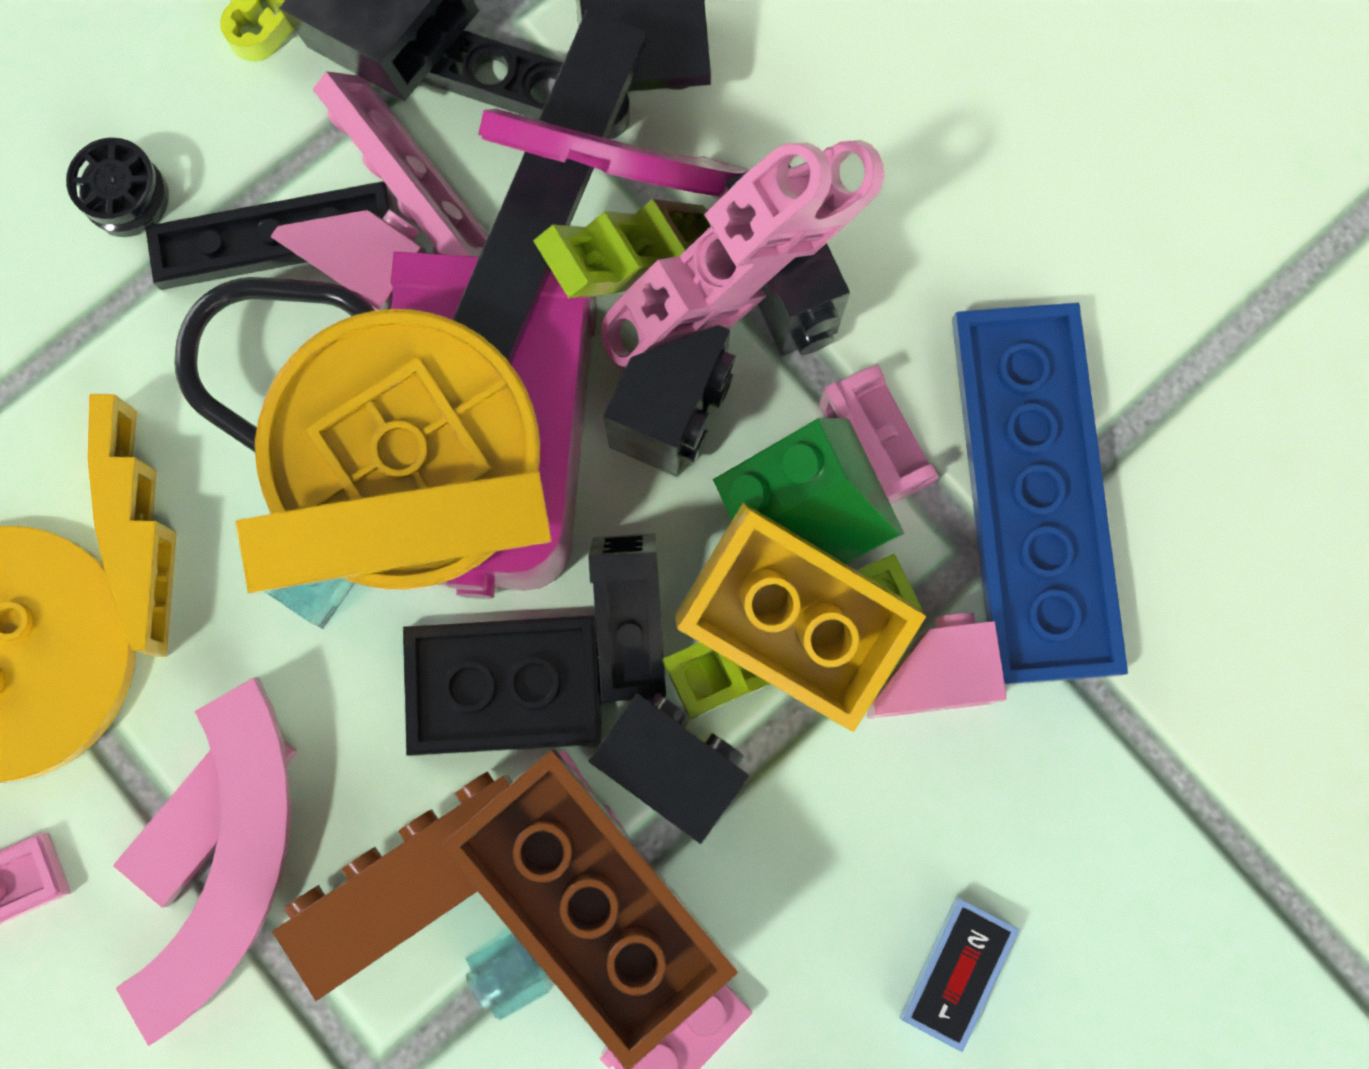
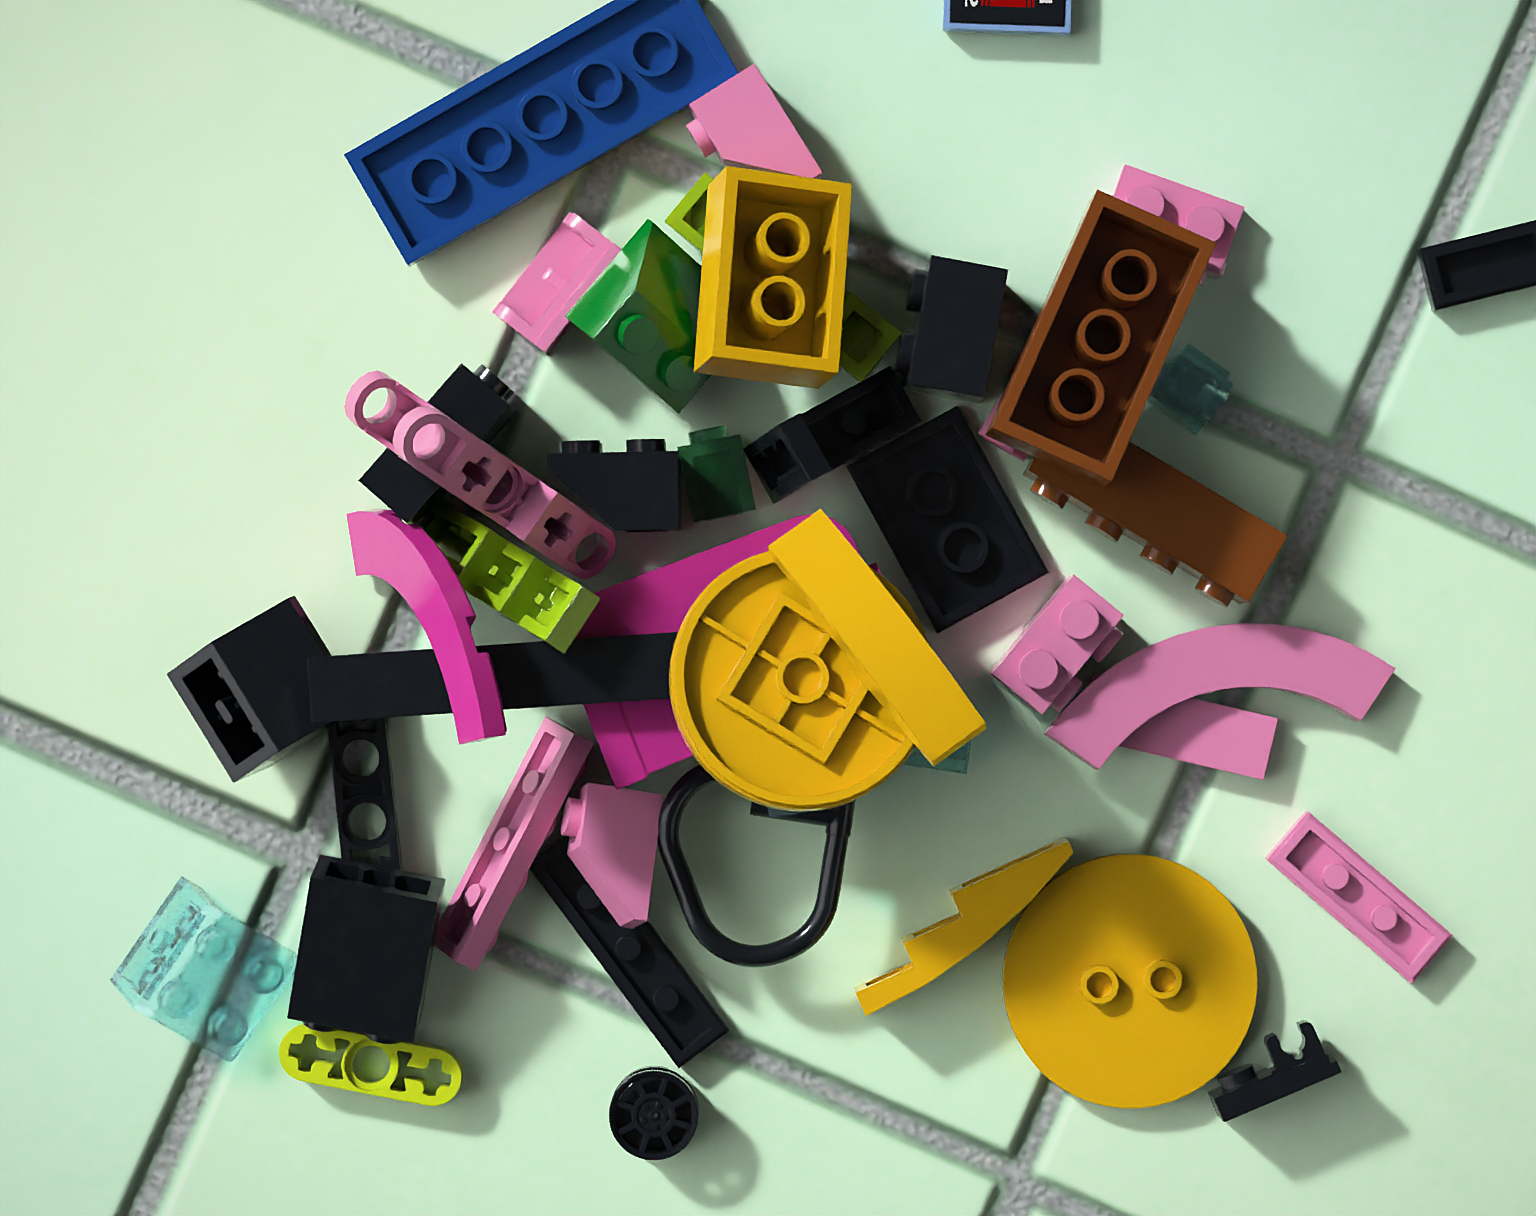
camera: 115 degrees left, 10 degrees up
none -> clear green brick [677,425,756,524]
none -> bright pink brick [989,574,1124,715]

